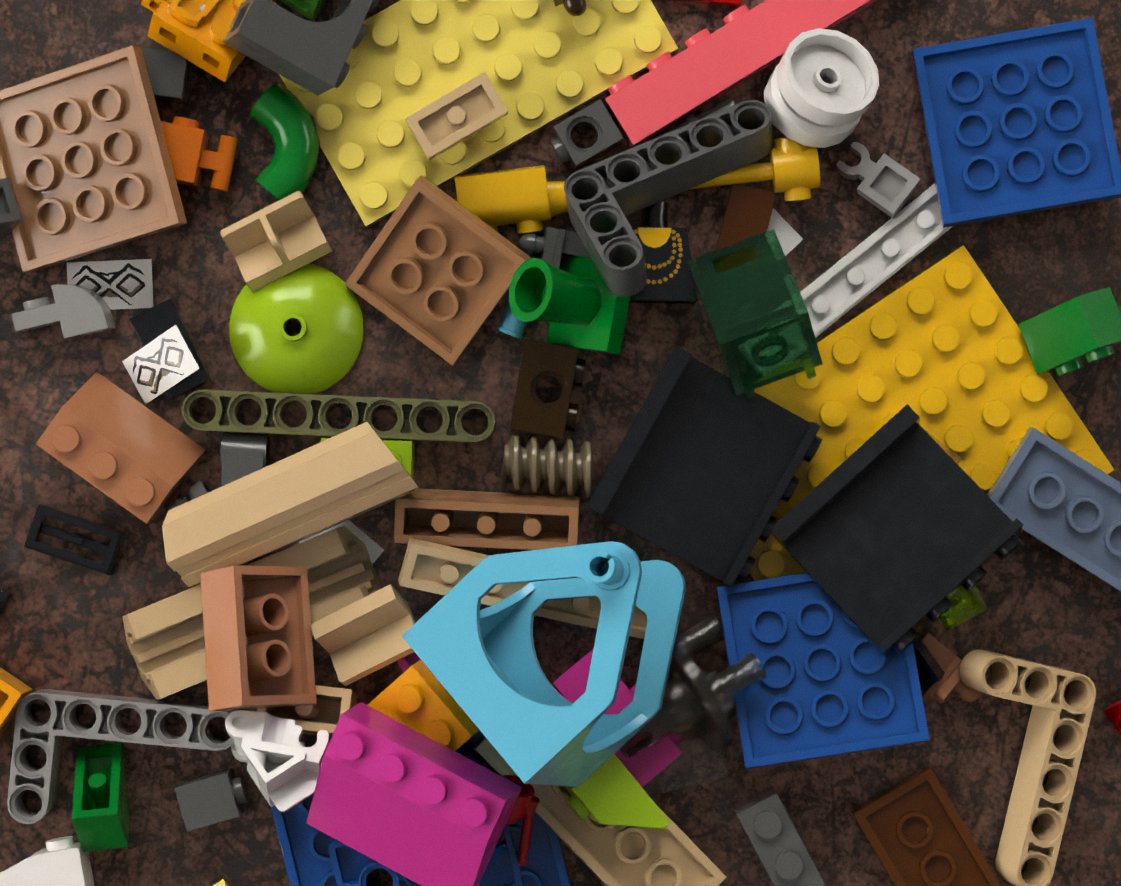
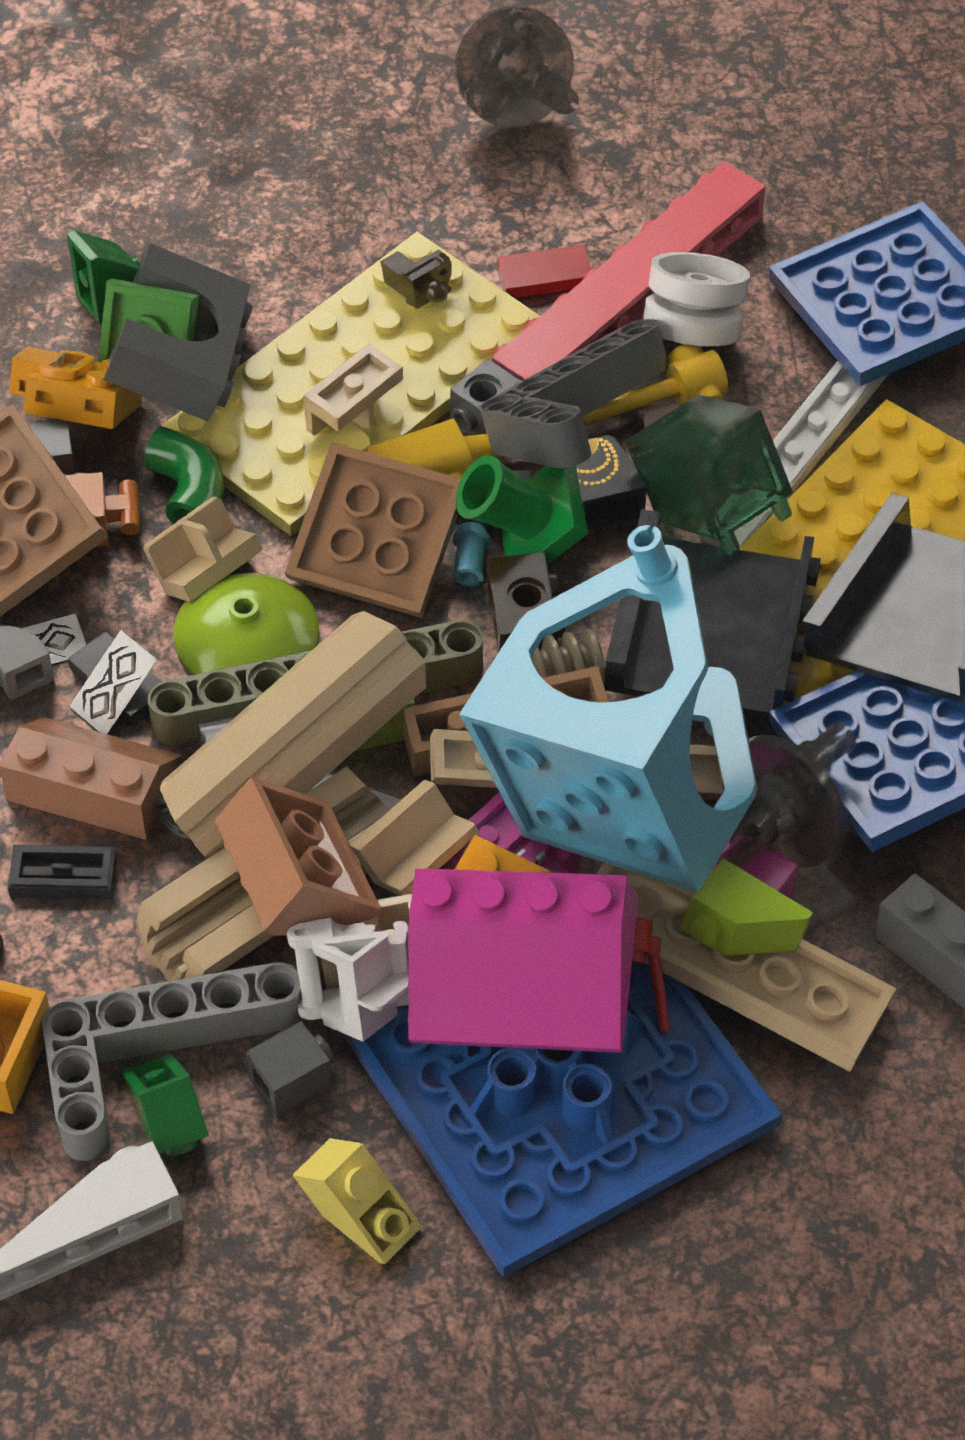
camera: 20 degrees left, 35 degrees down
light grey plate [836,142,921,219] -> none

